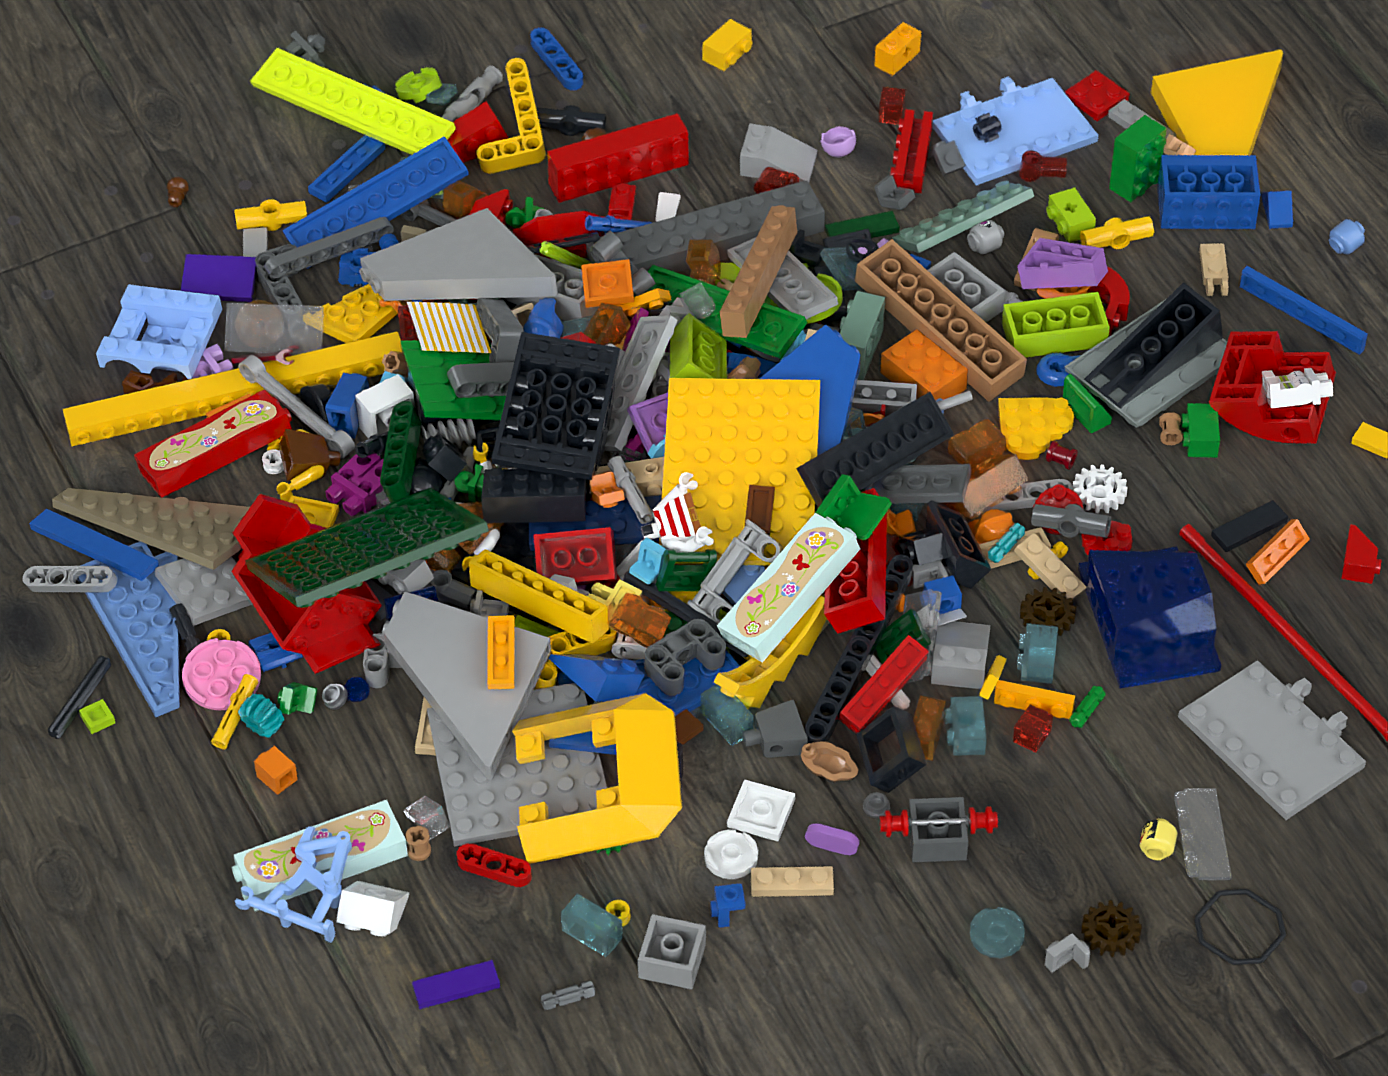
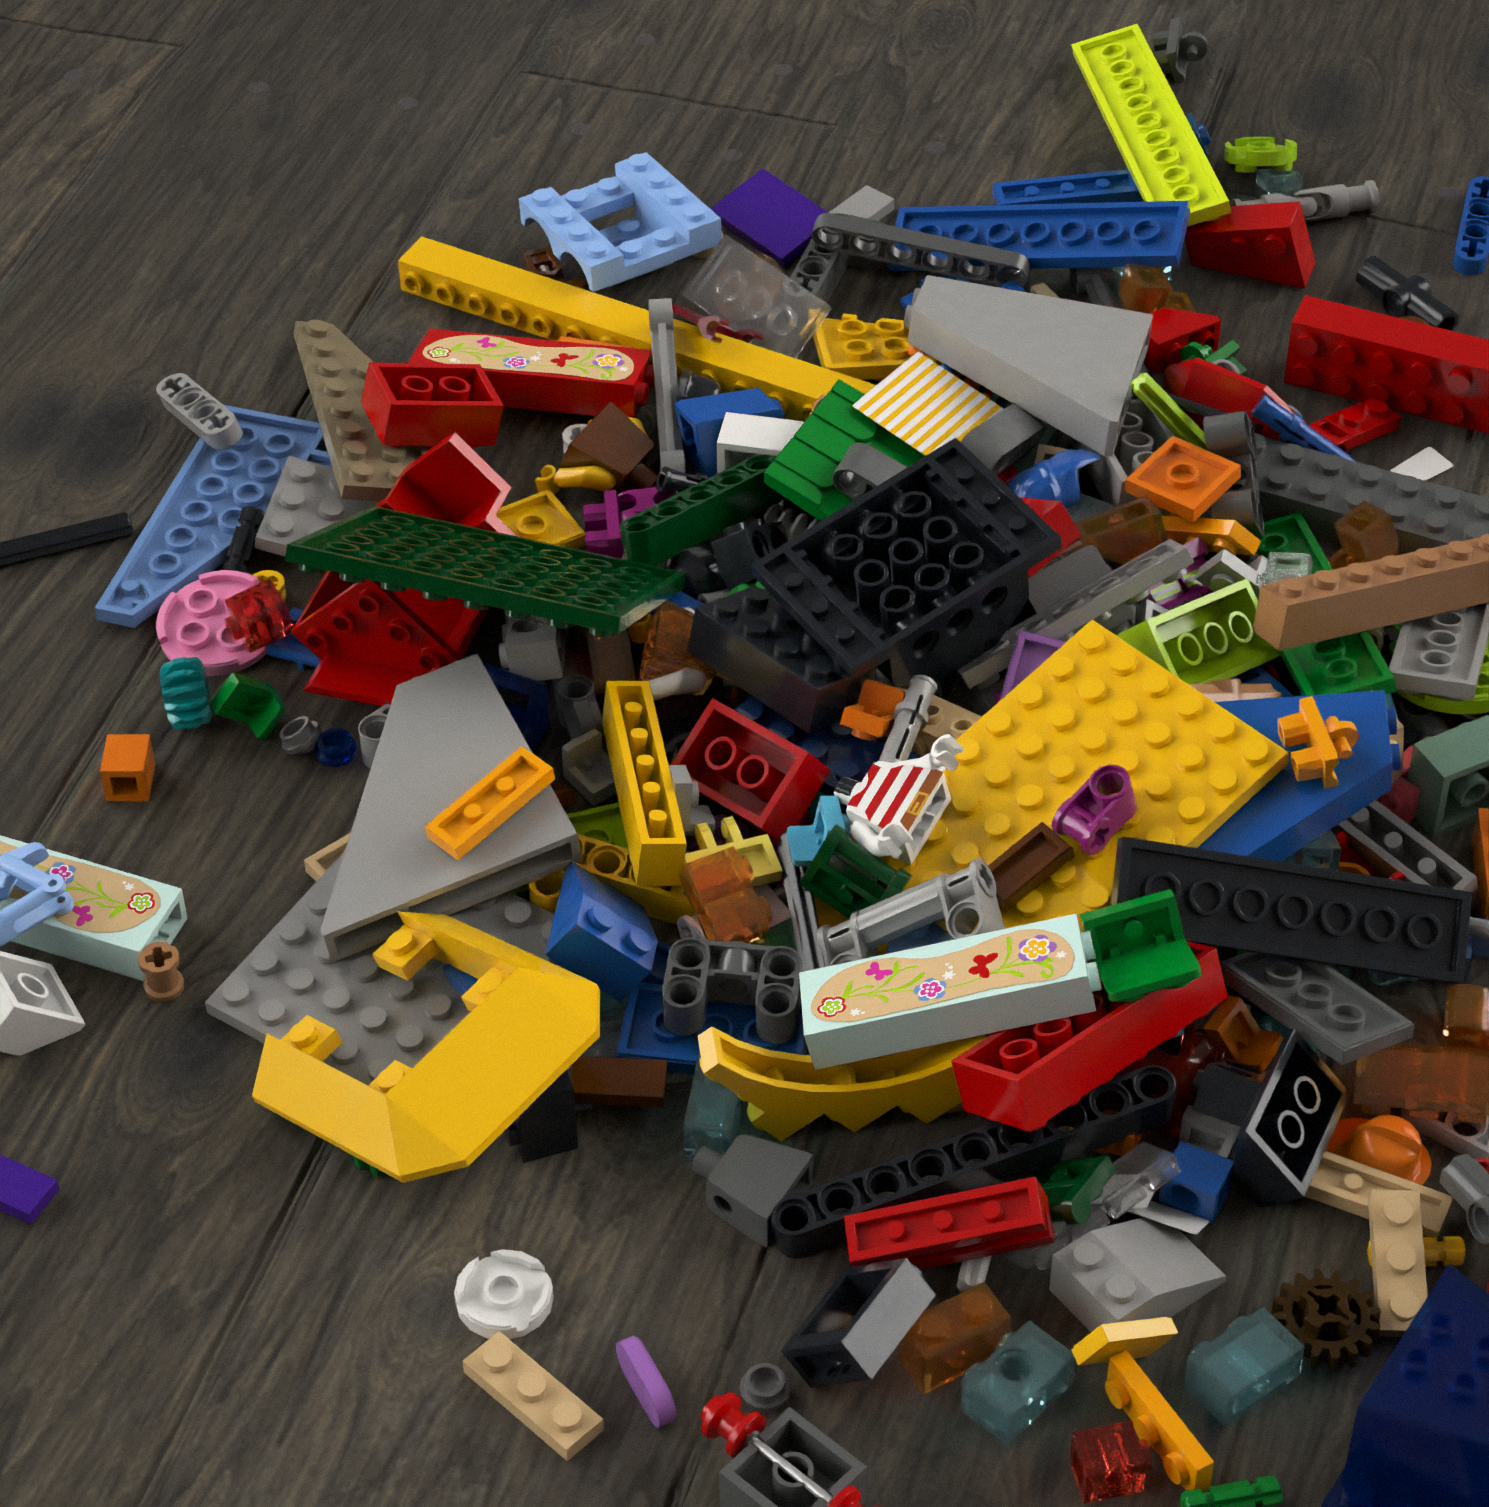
camera: 45 degrees right, 5 degrees down
blue tile [29,509,159,581] -> none
lime plate [79,699,115,734] -> none
reddish brown piece [167,177,189,207] -> none
lavender hips [192,344,233,379] -> none
yellow pin [211,674,259,749] -> none
yellow piece [235,199,307,231] -> none
clear bracket [404,796,450,840] -> none
red beam [457,843,532,887] -> none
yellow beam [477,58,546,174] -> none
dark grey axle [541,980,595,1010] -> none
clear light blue brick [561,893,623,957] -> none
yellow bush [605,900,631,927] -> none
light grey brick [638,914,706,989] -> none
blue bracket [710,883,745,927] -> none
white plate [727,779,795,841] -> none
medium nougat arm [801,742,858,782] -> none
teal axle [988,523,1025,563] -> none
none -> clear red brick [224,578,293,653]
none -> red brick [361,362,504,448]
none -> magenta piece [1052,765,1137,855]
none -> light orange hips [1278,696,1359,789]

